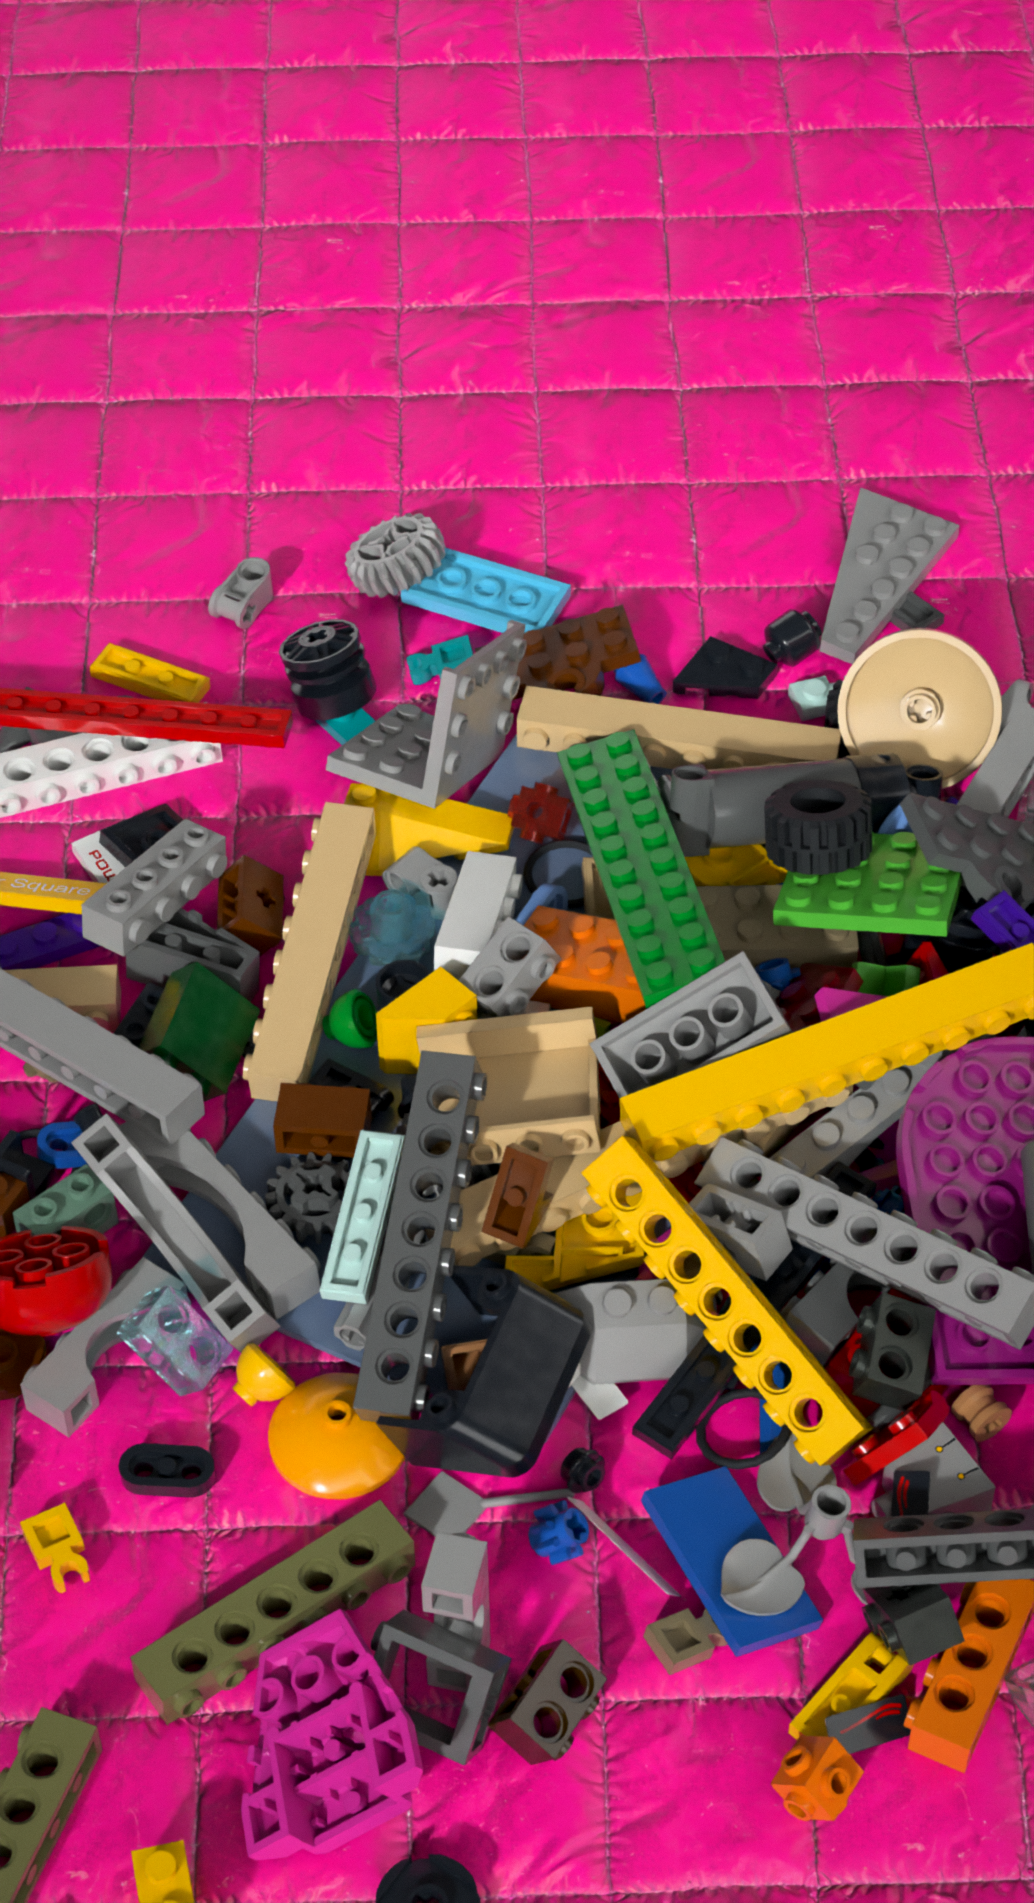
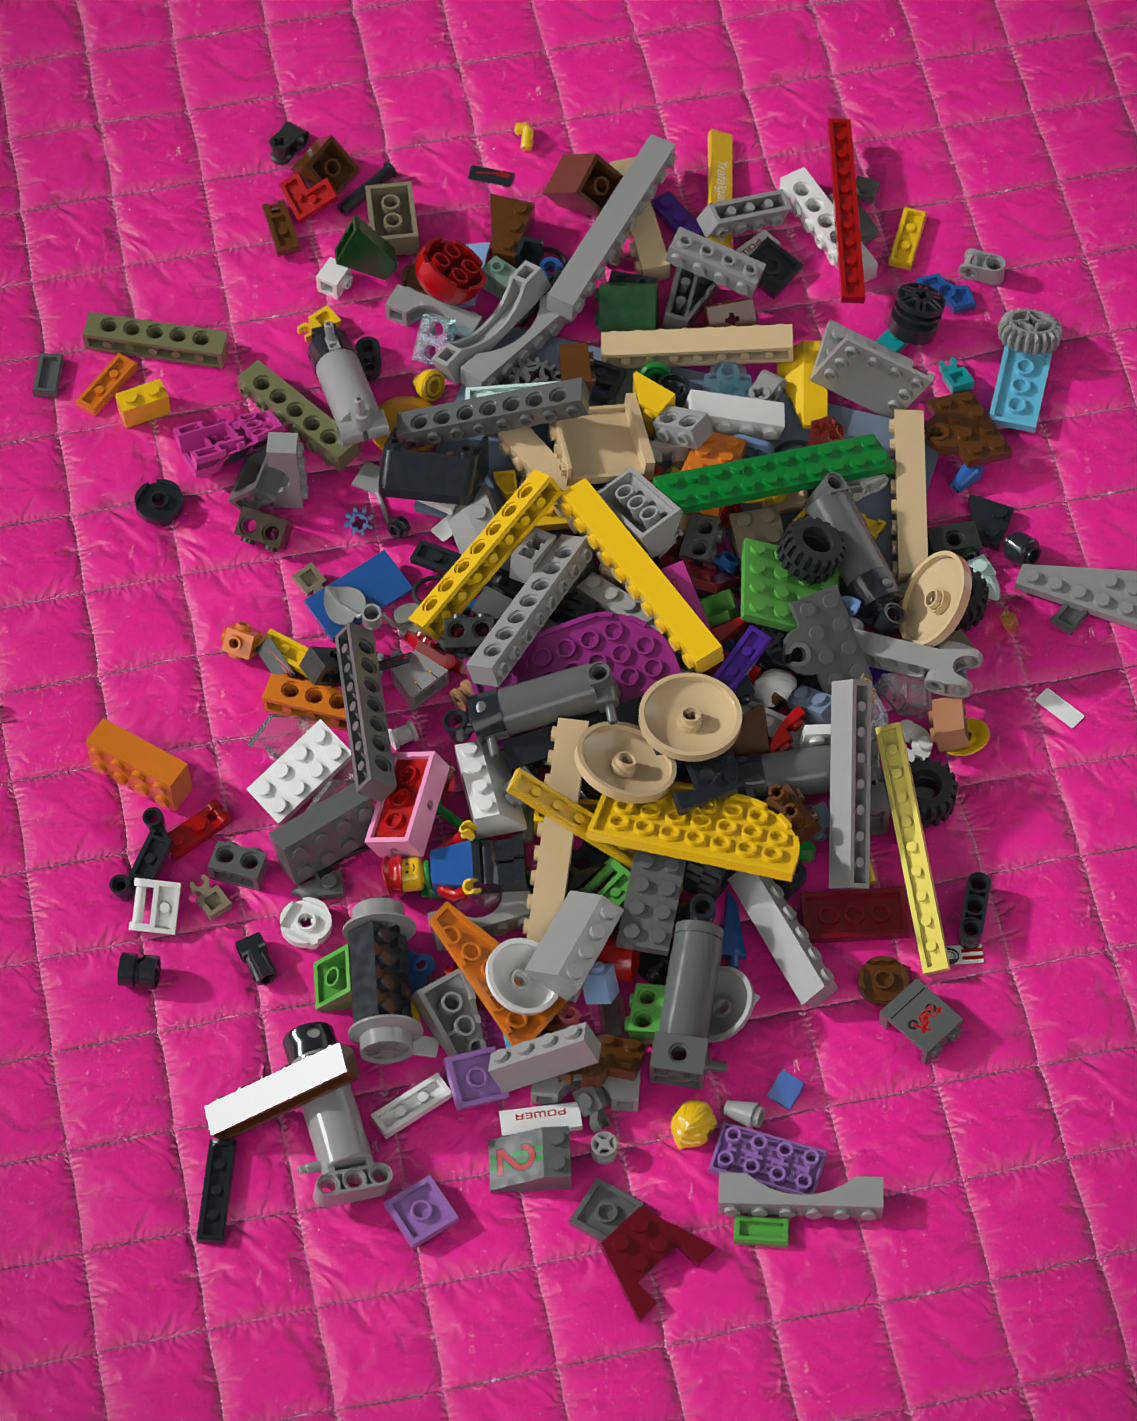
camera: 80 degrees right, 10 degrees up
reddish brown slope [481,1143,555,1249] -> none
white sticker [567,1497,681,1597] -> none
none -> light grey piece [307,321,390,447]
none -> light grey brick [696,189,792,239]
none -> blue tile [916,273,976,314]
none -> pearl dark grey brick [927,520,982,561]

